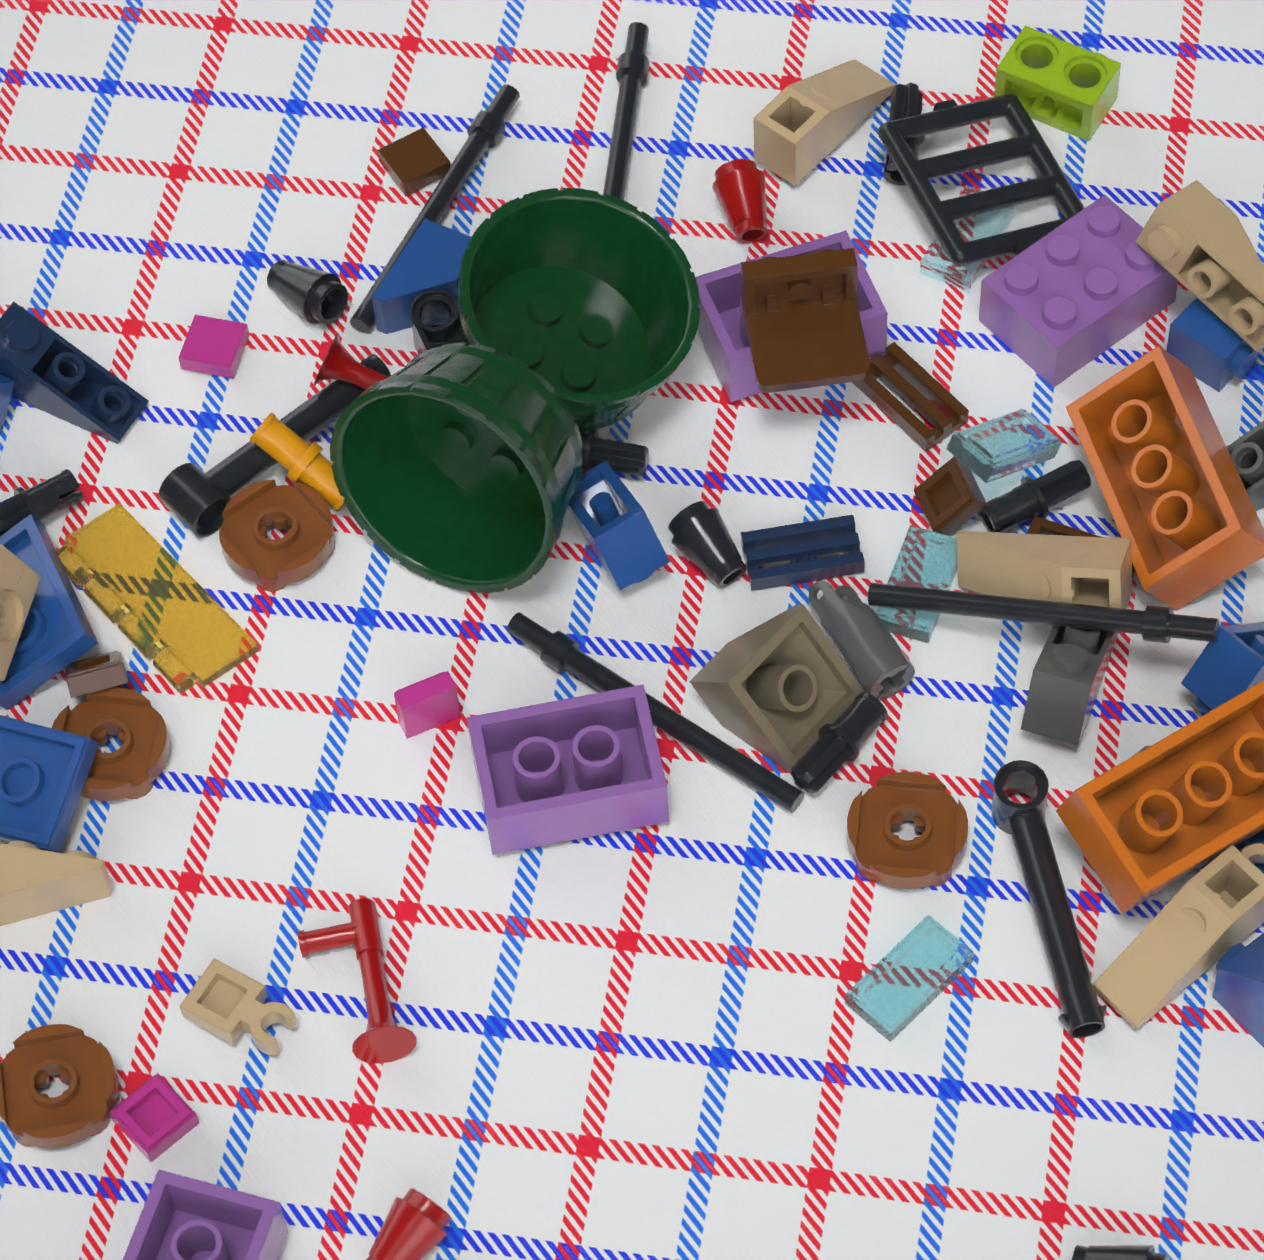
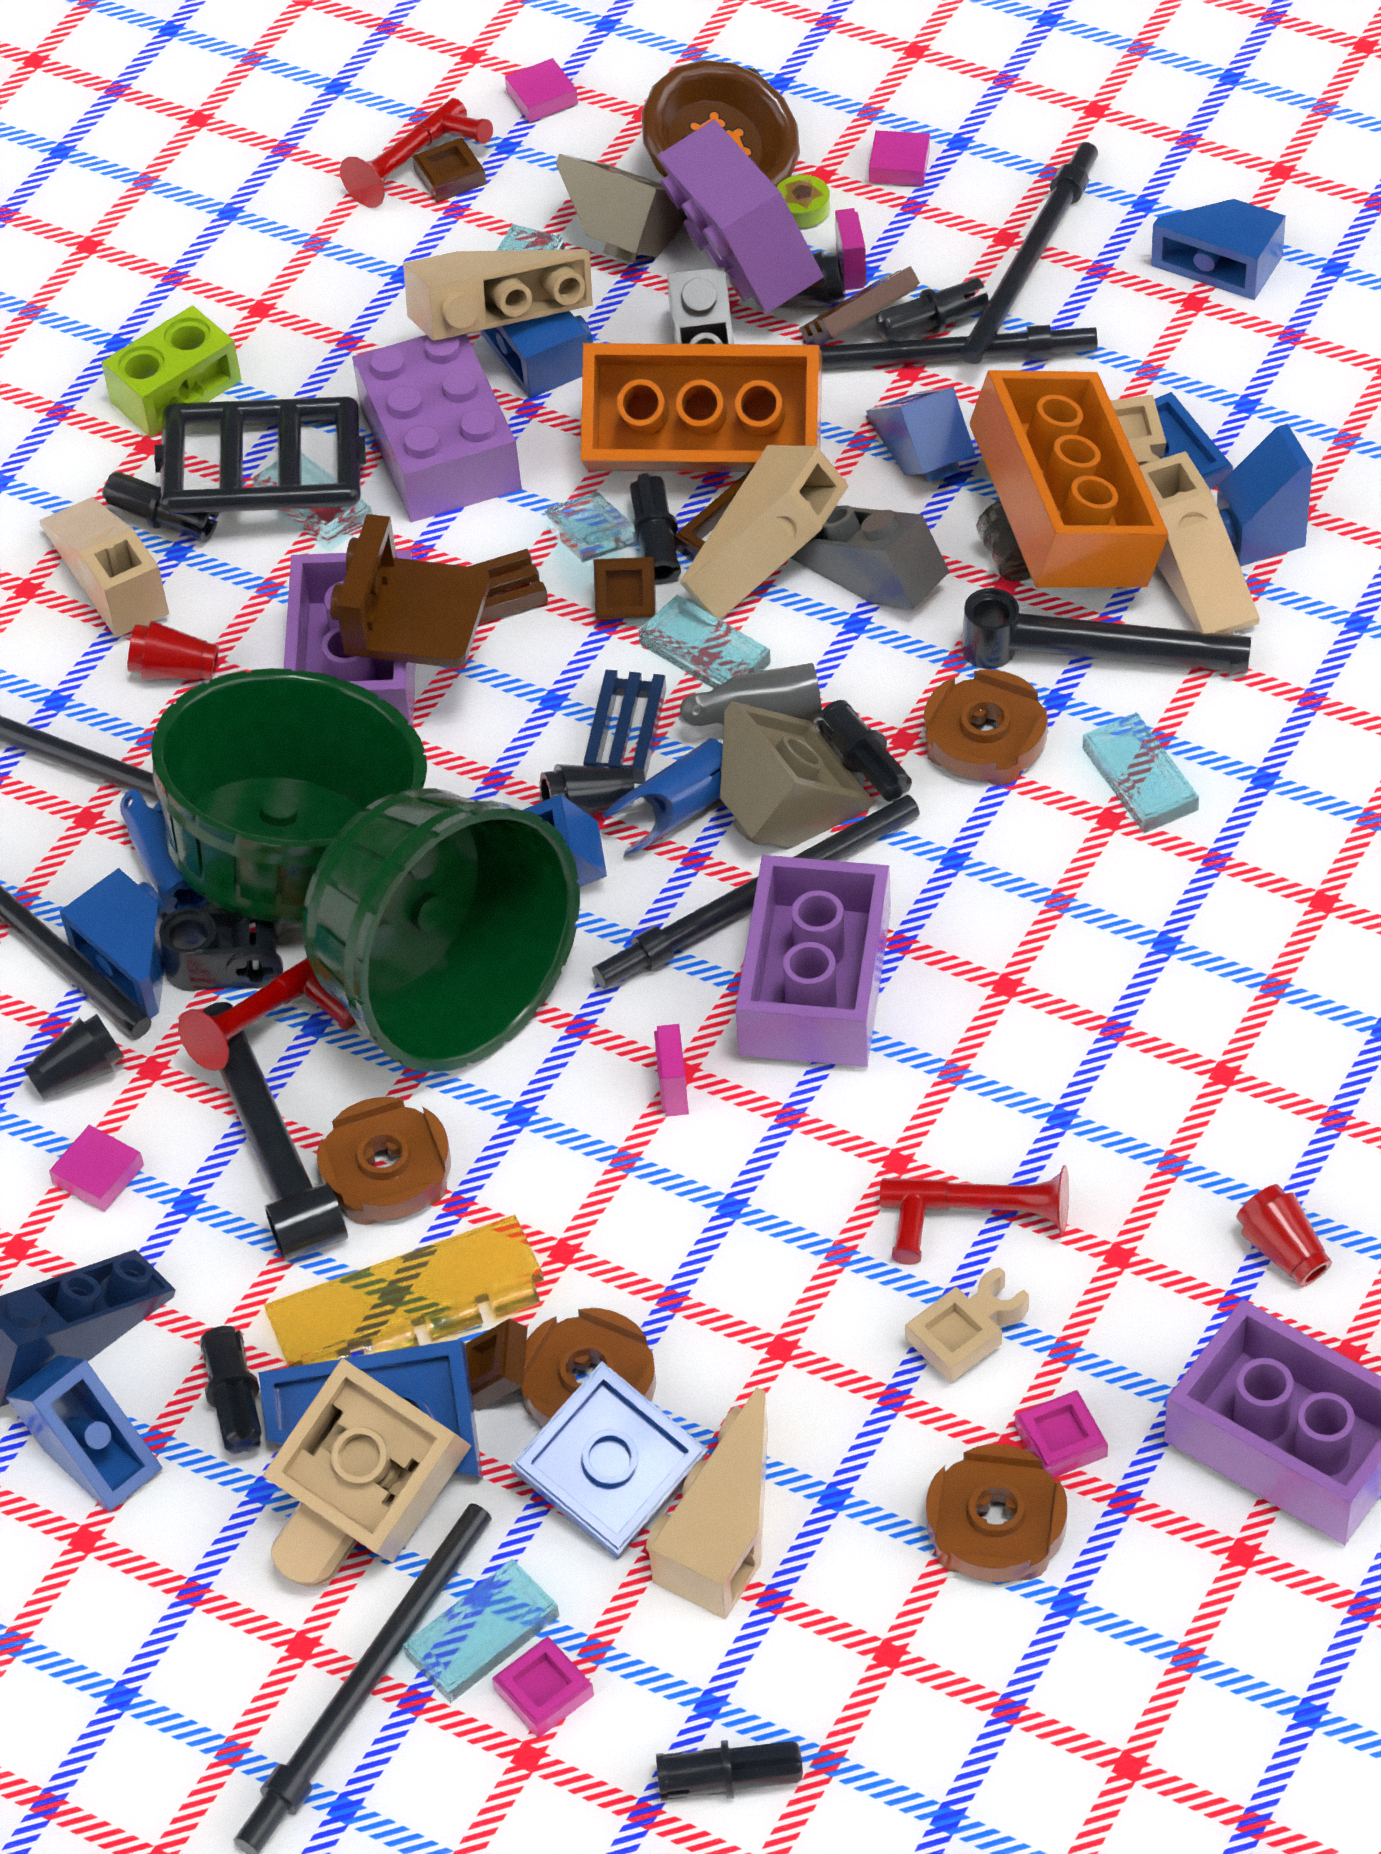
camera: 70 degrees left, 5 degrees down
light orange pin [249,412,345,512] -> none
black bar [868,583,1220,643] -> none
none -> blue piece [602,738,723,854]

